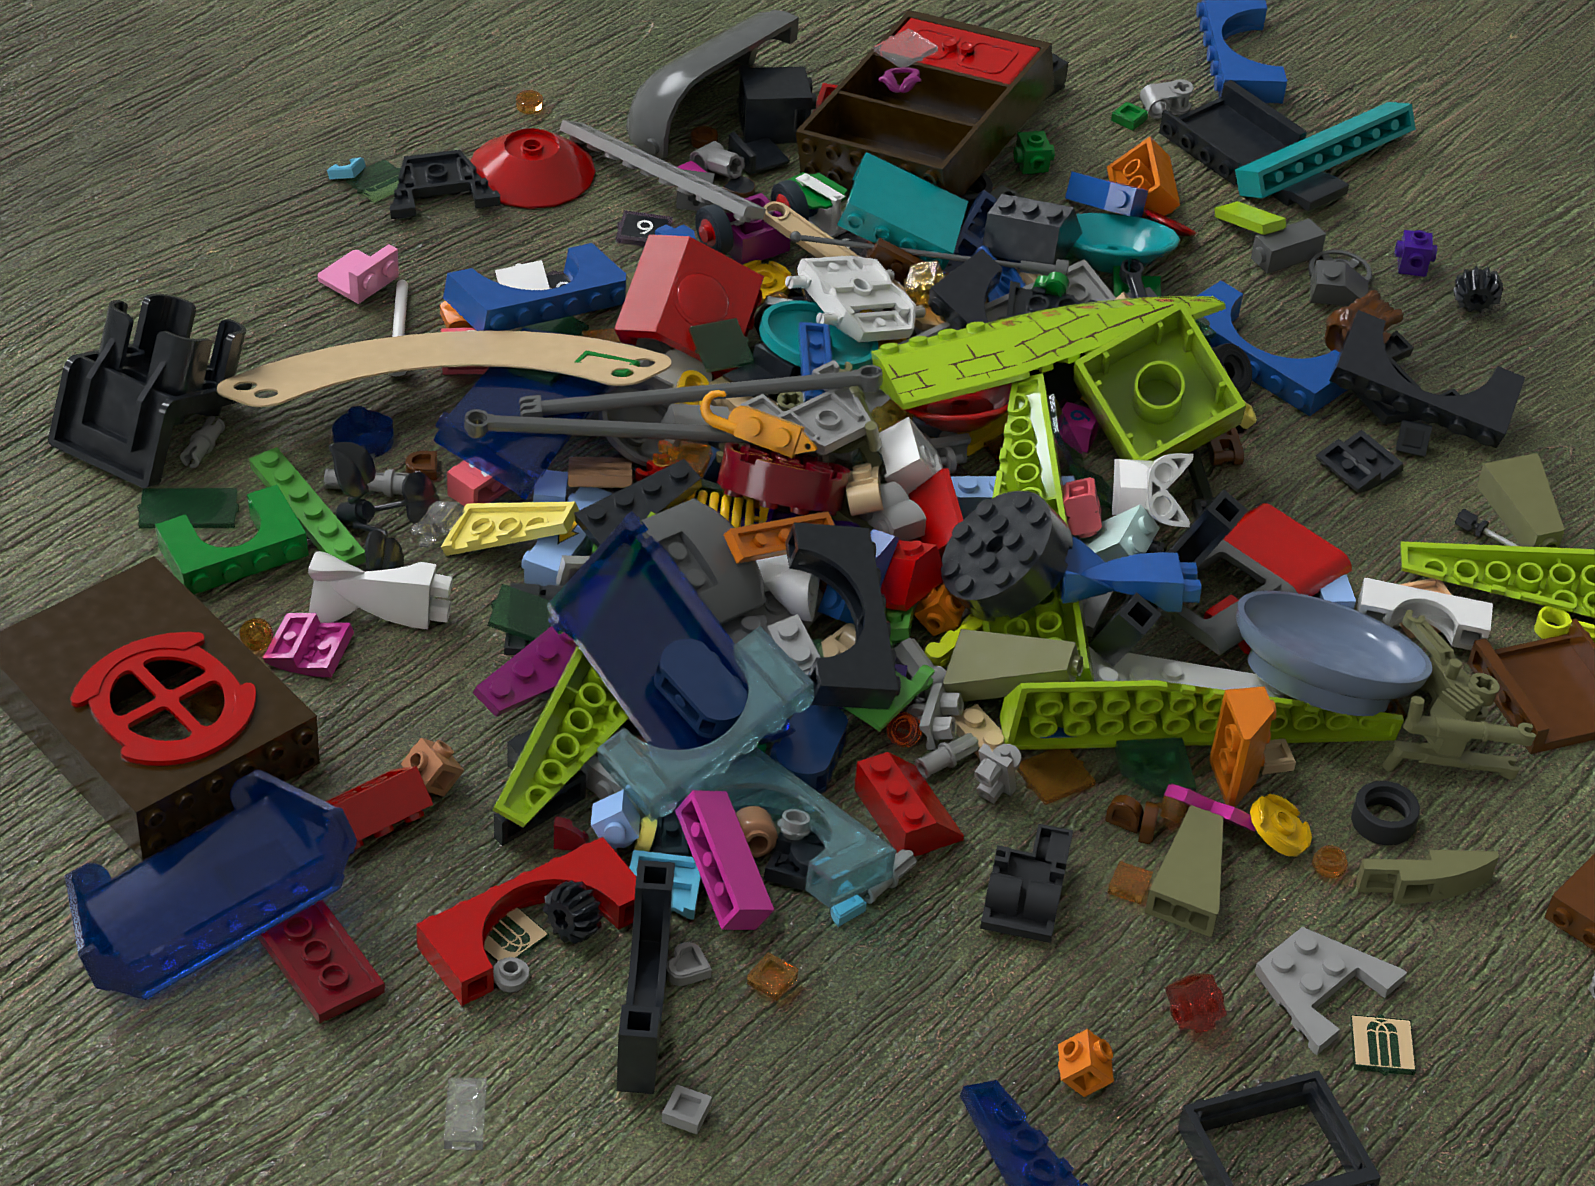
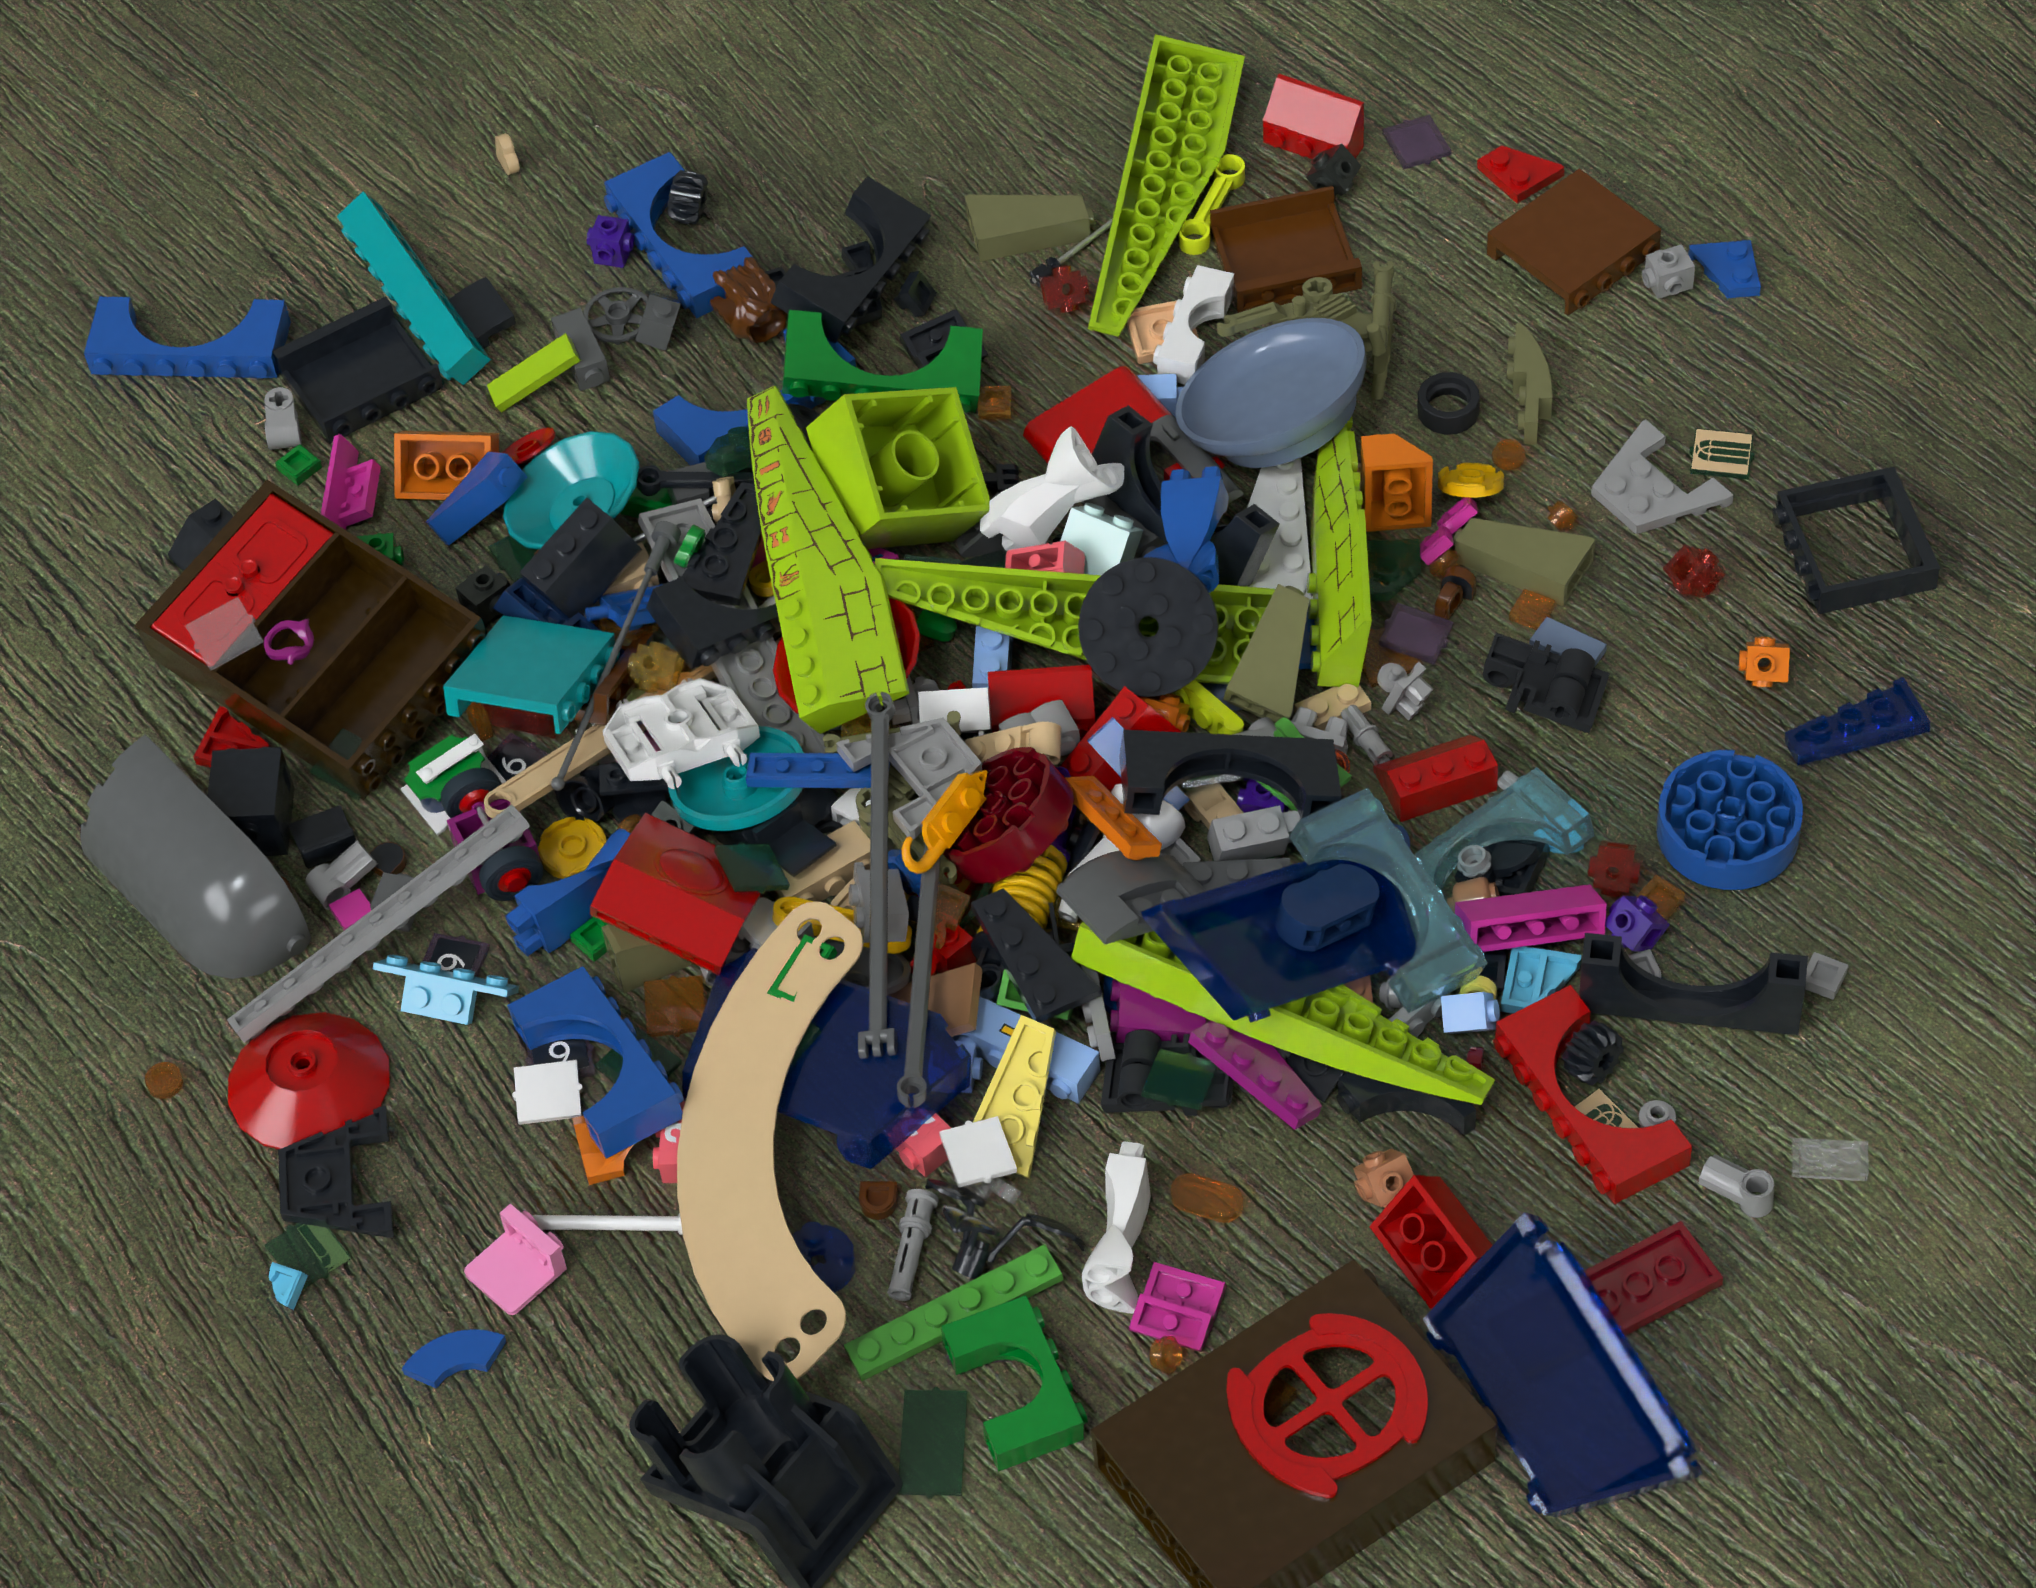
camera: 75 degrees left, 10 degrees up
none -> dark pink bracket [321,434,381,530]
none -> medium azure bracket [373,955,519,1025]
none -> blue tile [402,1329,507,1388]
none -> tan tile [495,133,520,175]
none -> blue arch [604,152,753,318]
none -> green arch [782,310,983,413]
none -> white piece [939,1116,1017,1188]
none -> clear orange plate [978,385,1012,420]
none -> clear red brick [1039,265,1089,313]
none -> clear orange tile [1171,1173,1243,1223]
none -> clear purple piece [1379,603,1453,665]
none -> sand blue tile [1529,617,1607,668]
none -> clear orange plate [1547,500,1578,530]
none -> clear red brick [1588,840,1641,897]
none -> dark purple brick [1605,895,1670,952]
none -> blue brick [1656,750,1803,890]
none -> light grey piece [1699,1154,1774,1218]

